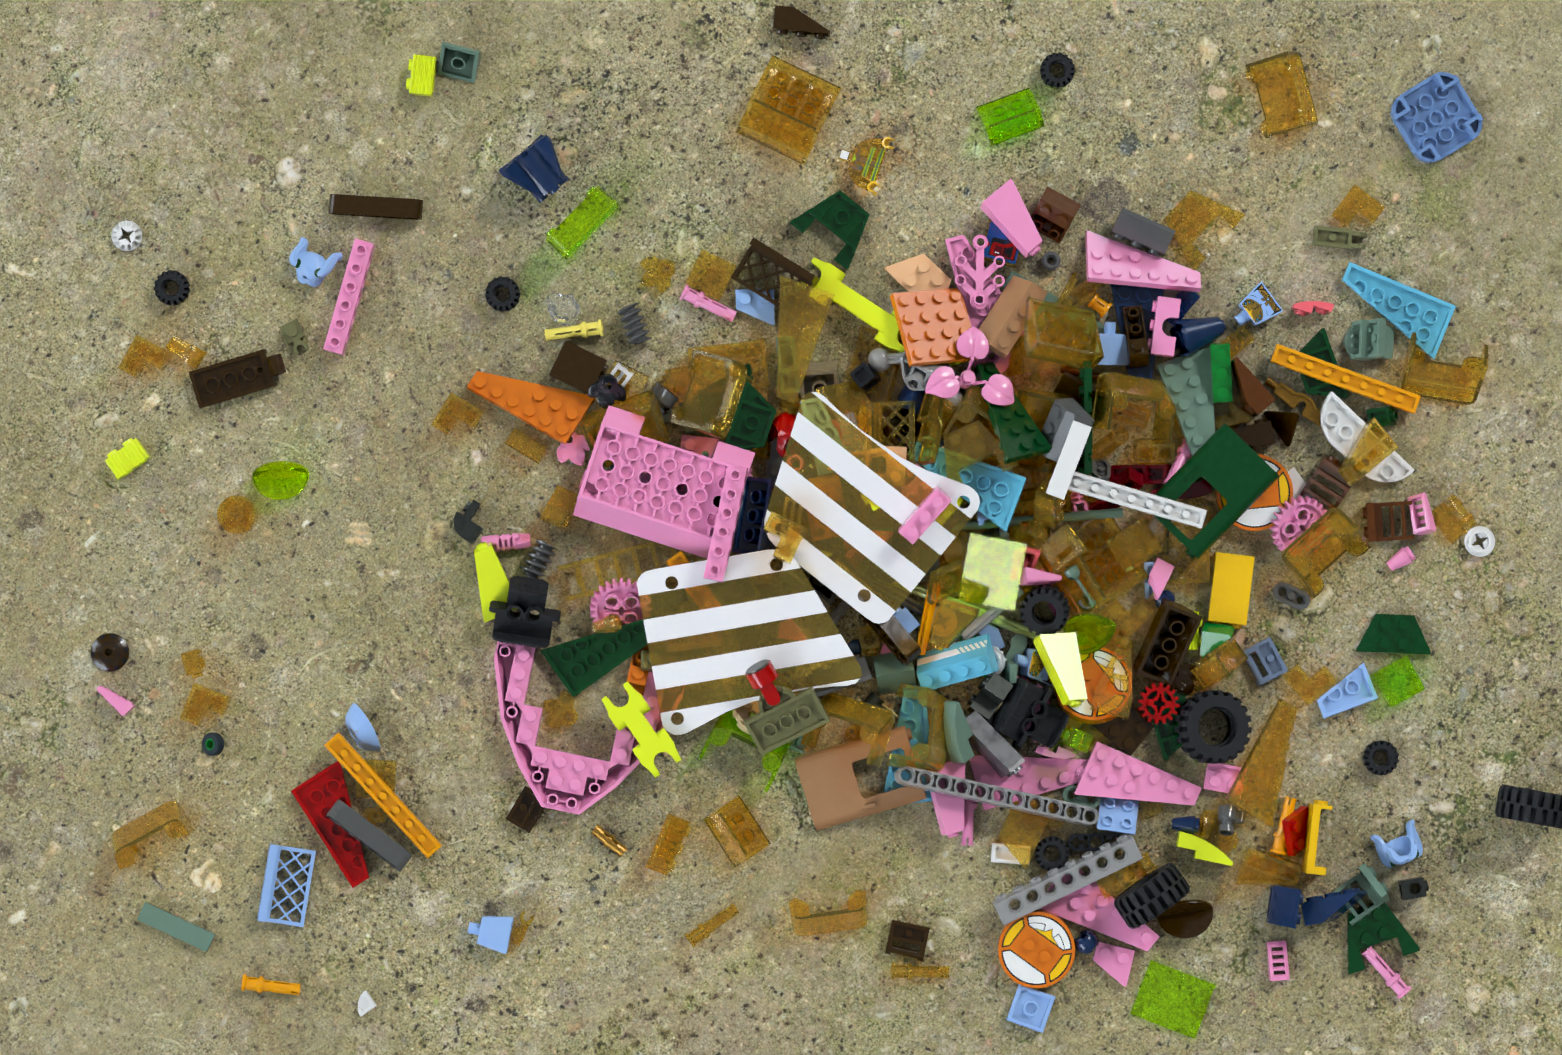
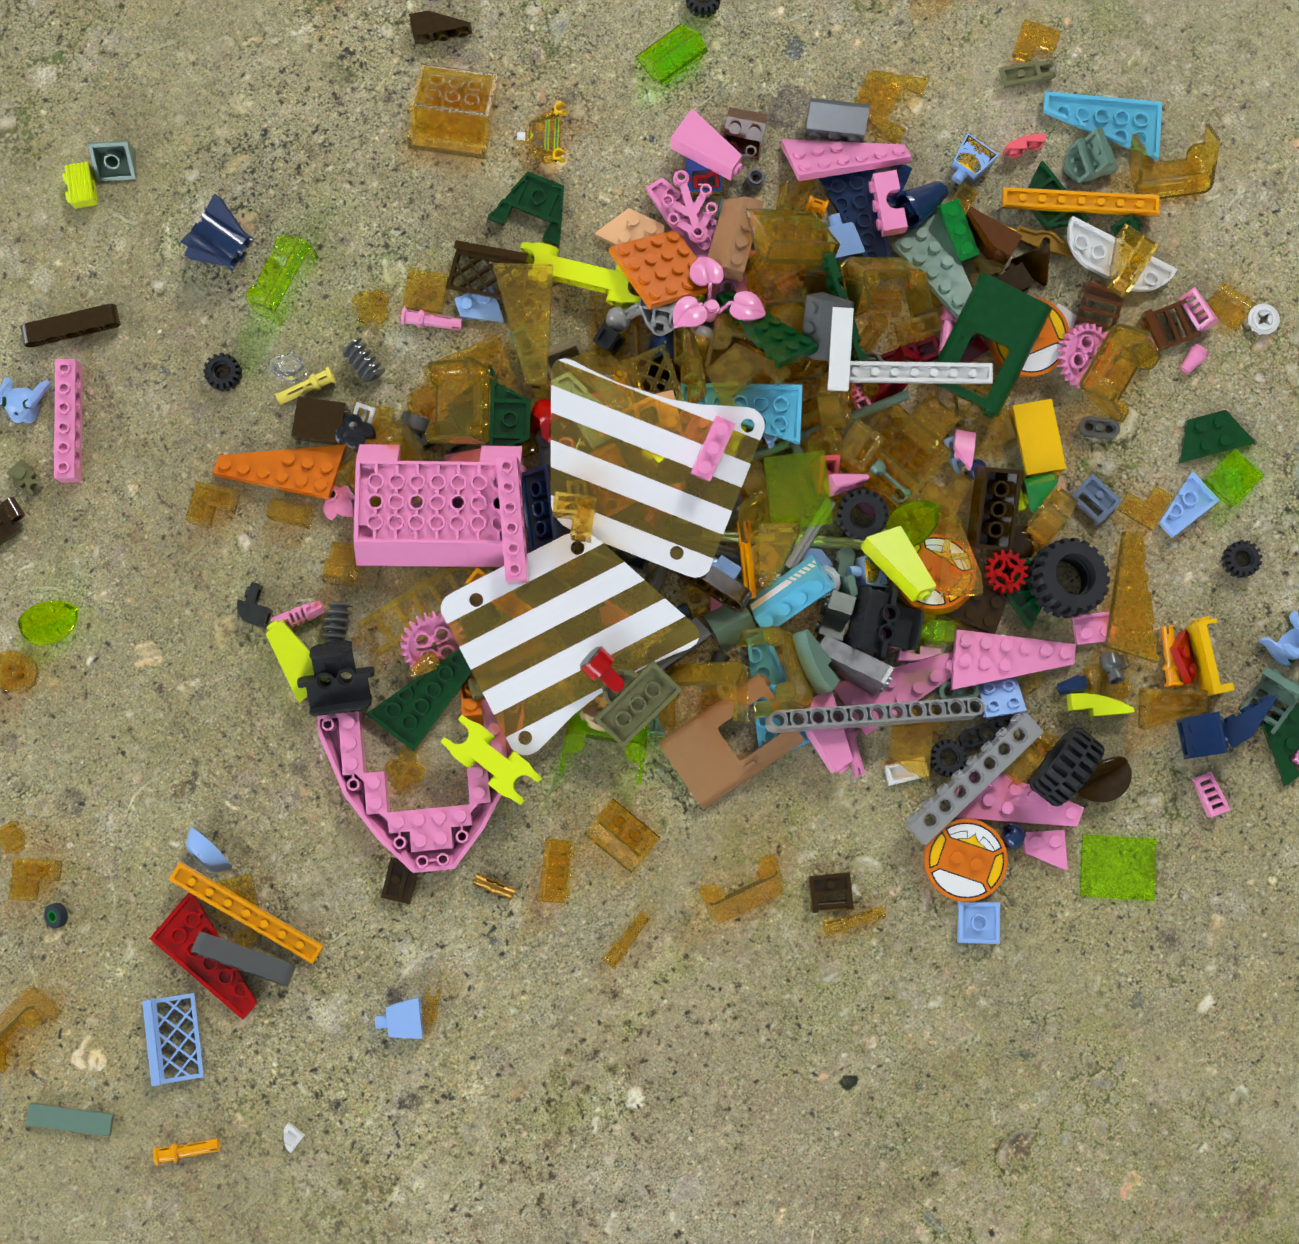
camera: 20 degrees left, 5 degrees down
dark brown slope [1122,305,1149,368] -> none

